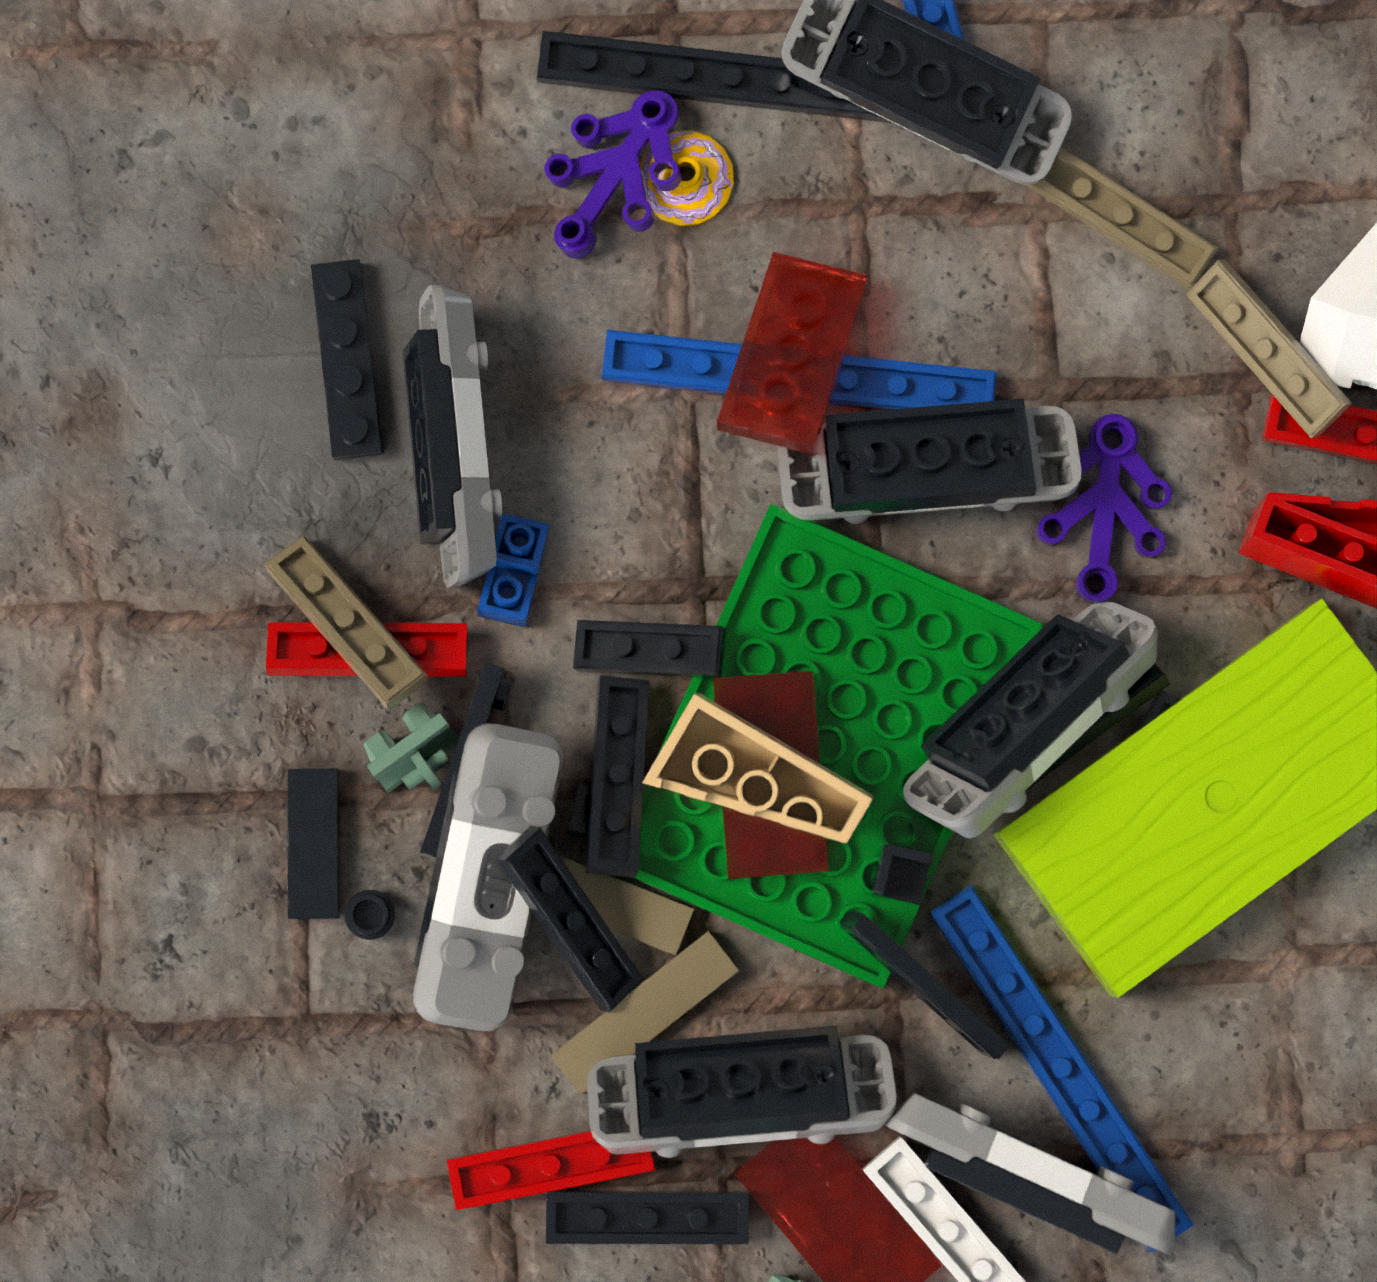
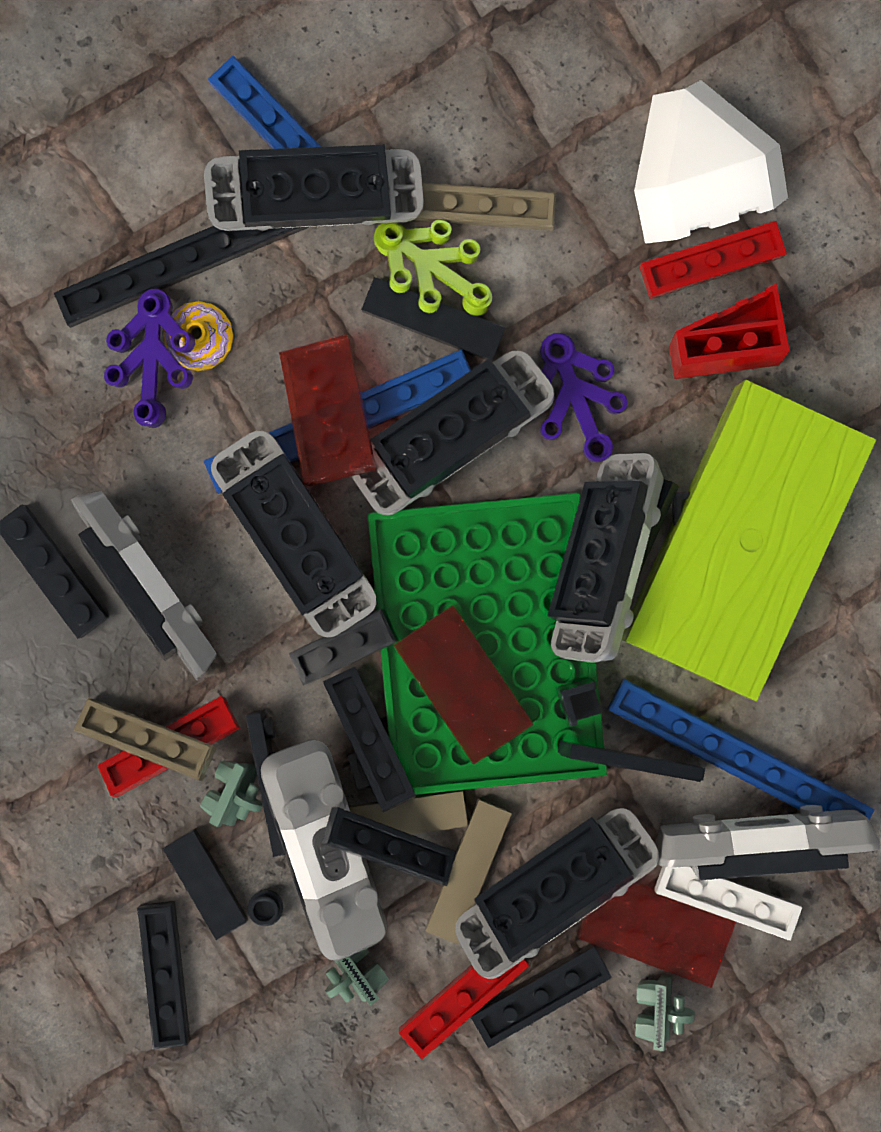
camera: 30 degrees left, 5 degrees up
blue slope [477,513,550,627] -> none
tan wedge [643,692,873,844] -> none
dark tan tile [1185,260,1352,439] -> none
none -> black tile [137,901,191,1049]
none -> black piece [211,431,376,637]
none -> sand green hips [325,948,389,1006]
none -> black tile [361,277,505,362]
none -> lime plant [374,219,492,316]

